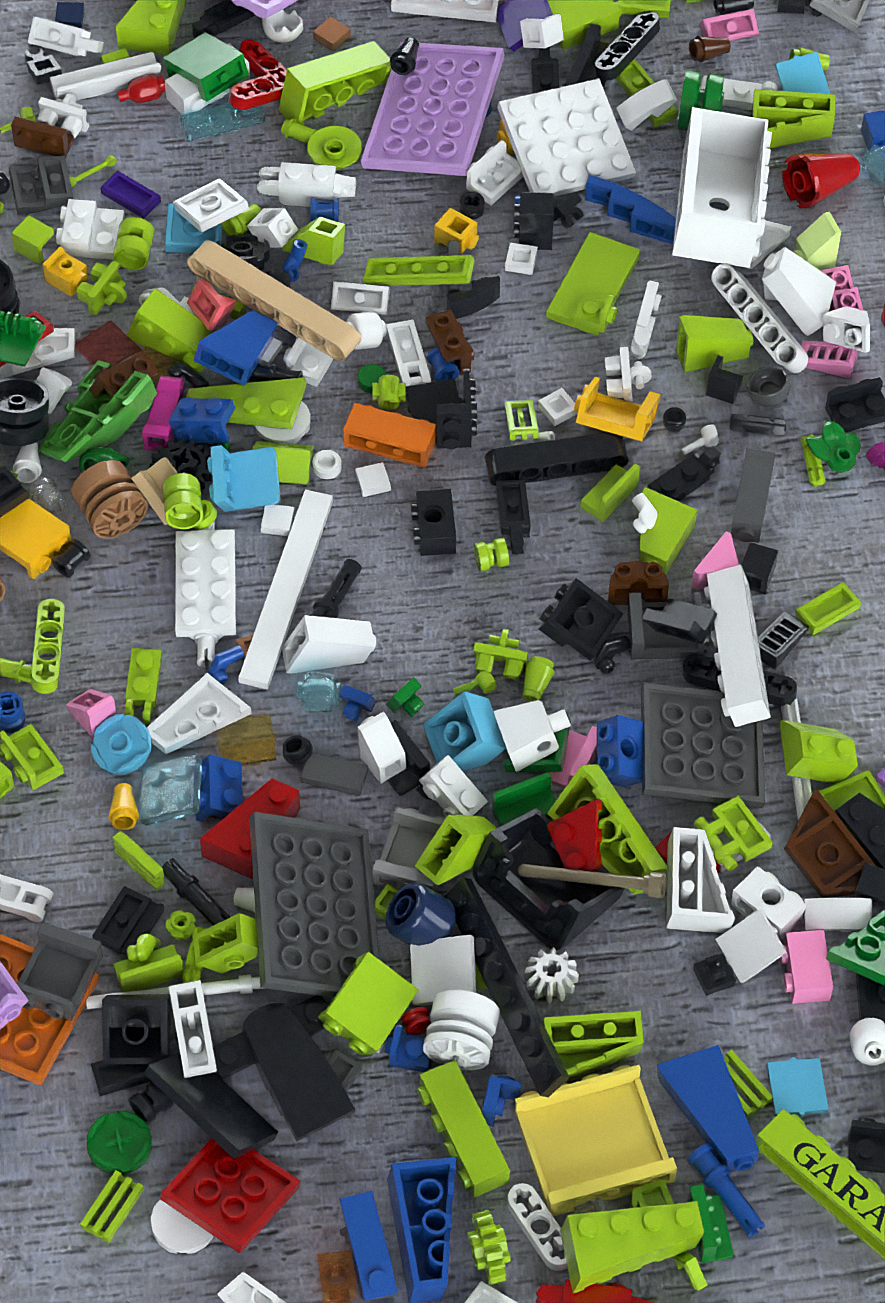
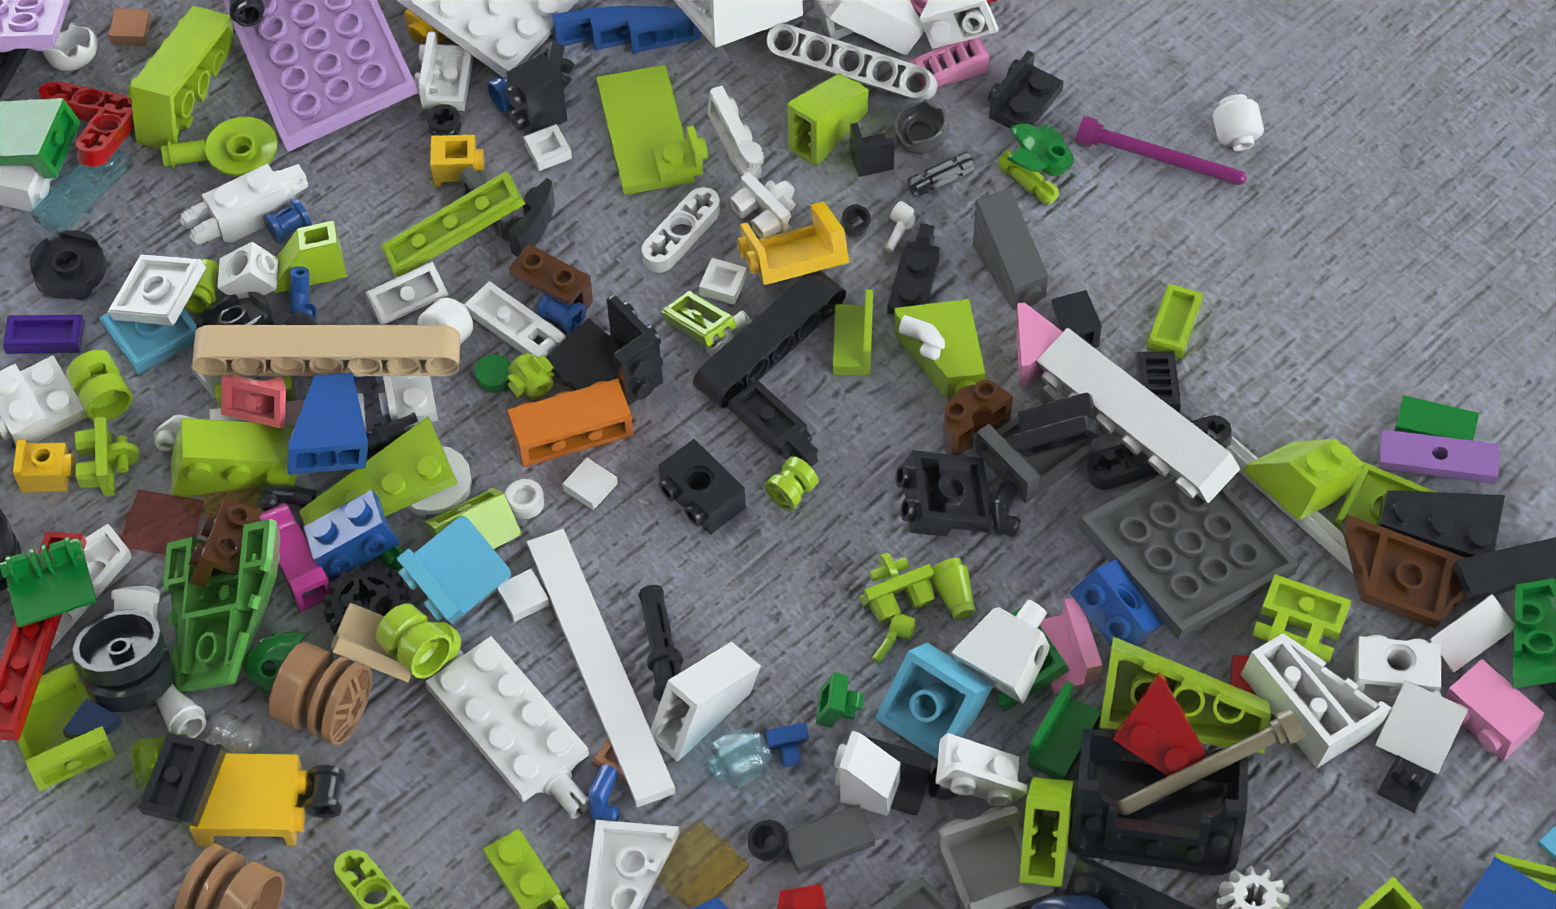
camera: 35 degrees left, 0 degrees up
none -> black plate [29,230,107,300]
none -> white beam [642,187,720,273]

